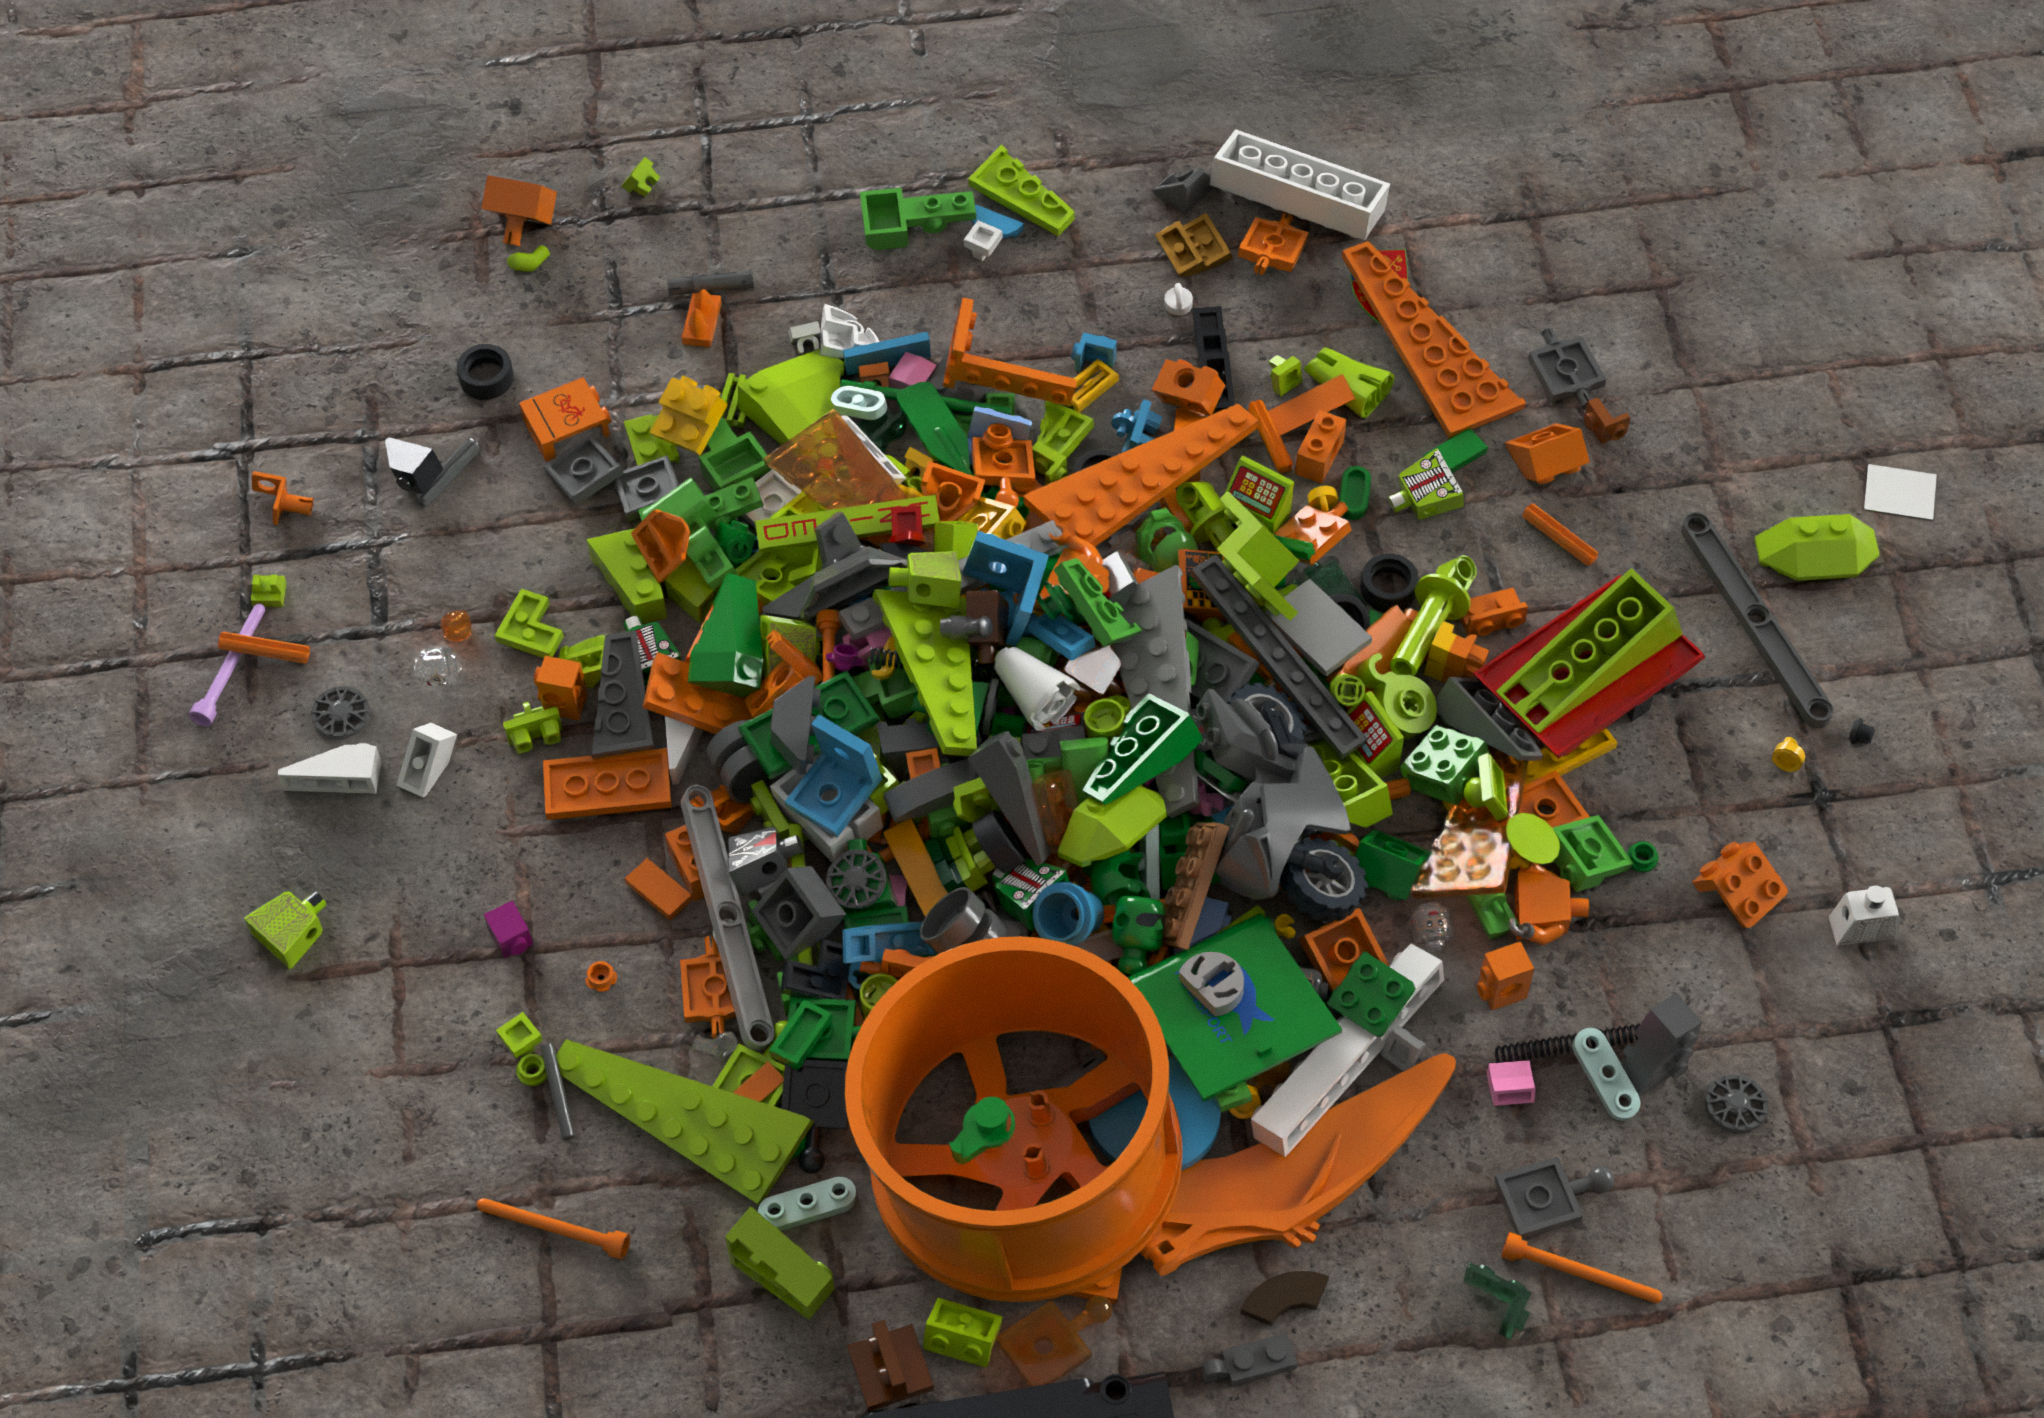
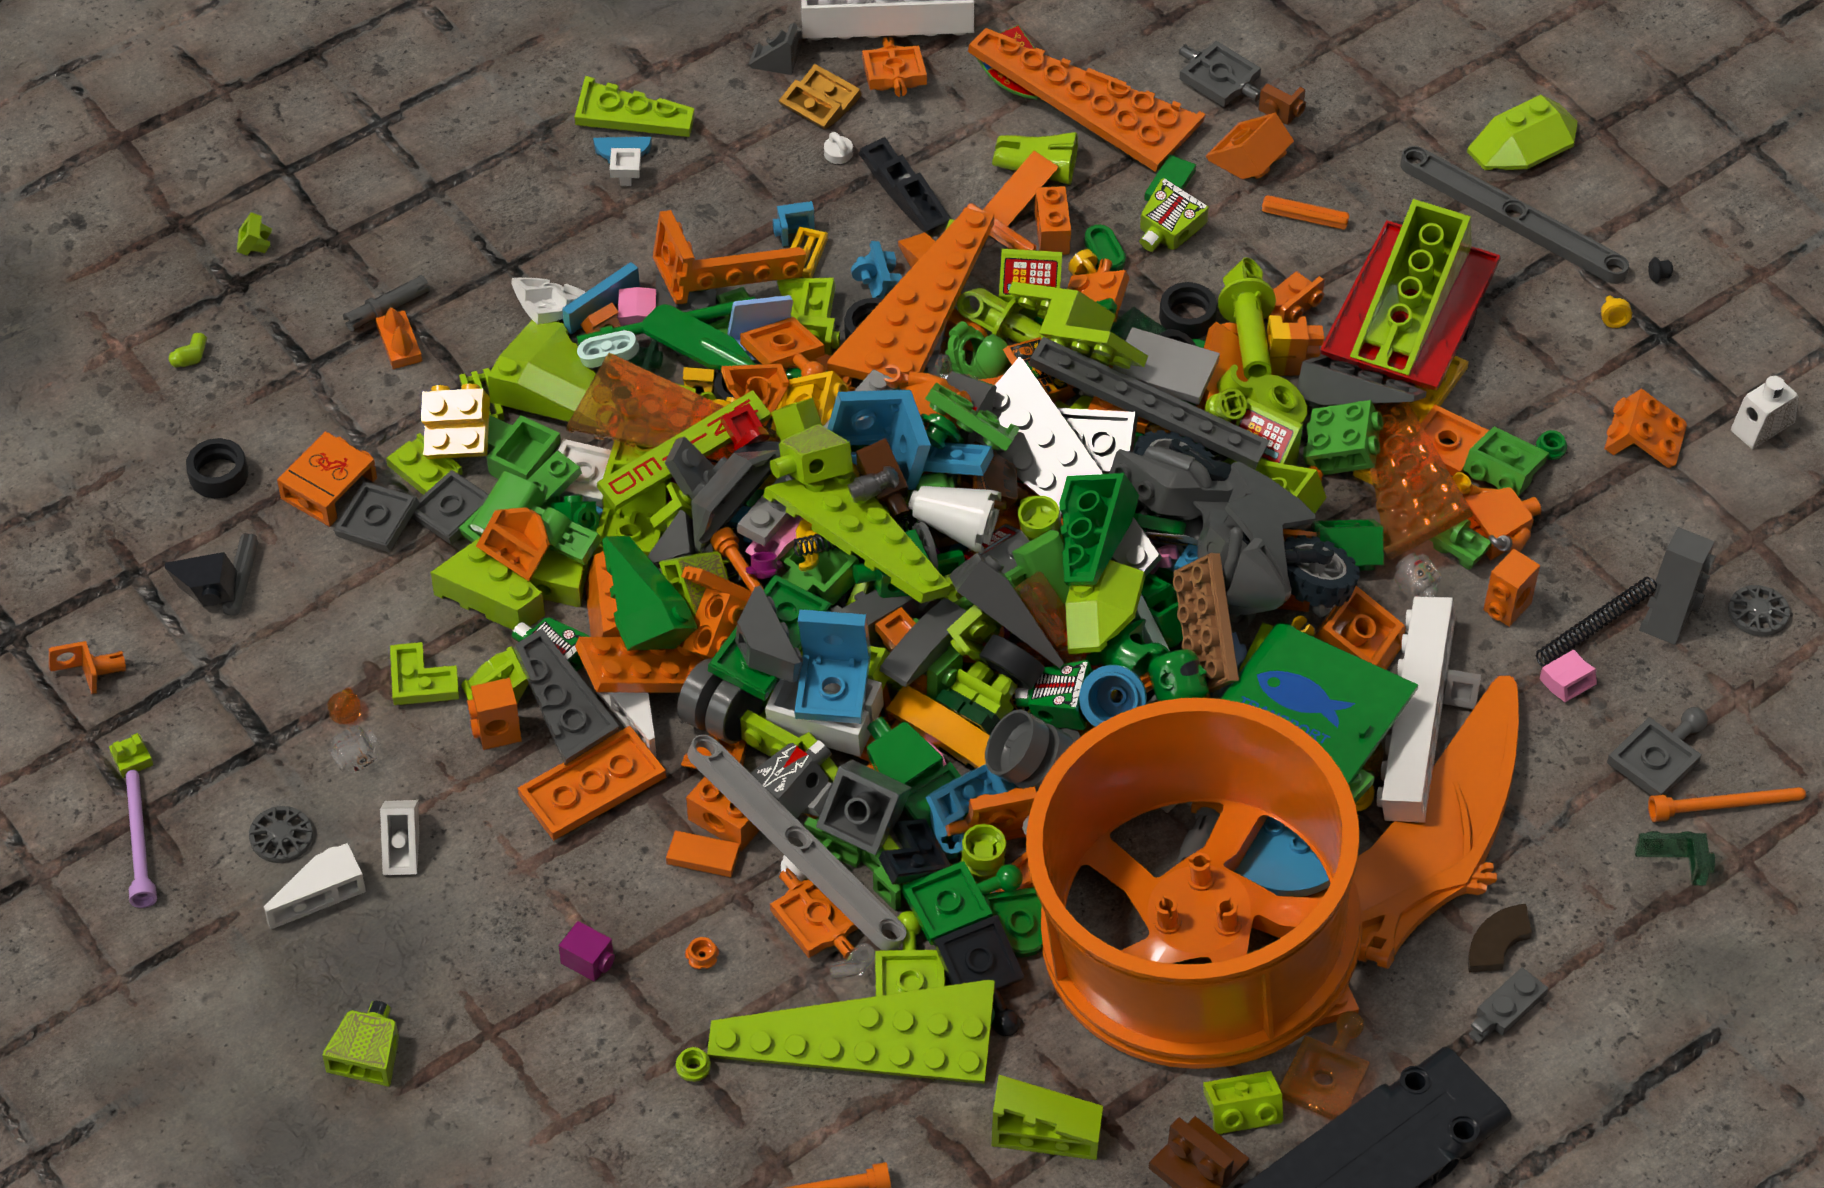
camera: 30 degrees left, 5 degrees down
orange axle [218,632,310,664] -> none
orange brick [481,175,557,246] -> none
lime tile [496,1012,543,1059] -> none
lime hips [503,701,563,754] -> none
dark grey bar [540,1043,575,1140] -> none
orange sticker [733,1061,784,1102] -> none
light aqua plate [758,1177,857,1231] -> none
green tile [769,1000,833,1070] -> none
white tile [788,321,821,354] -> none
dark grey wheel [826,849,887,909] -> none
bright green plate [860,187,976,250] -> none
green piece [949,1097,1016,1164] -> none
orange plate [983,423,1013,450] -> none
orange brick [1152,359,1225,416] -> none
light grey piece [1179,952,1244,1016] -> none
lime tile [1268,355,1303,397] -> none
green bracket [1327,951,1416,1037] -> none
lime tile [1463,753,1508,821] -> none
lime sticker [1506,813,1560,864] -> none
light aqua plate [1572,1028,1640,1121] -> none
white sticker [1864,464,1937,520] -> none

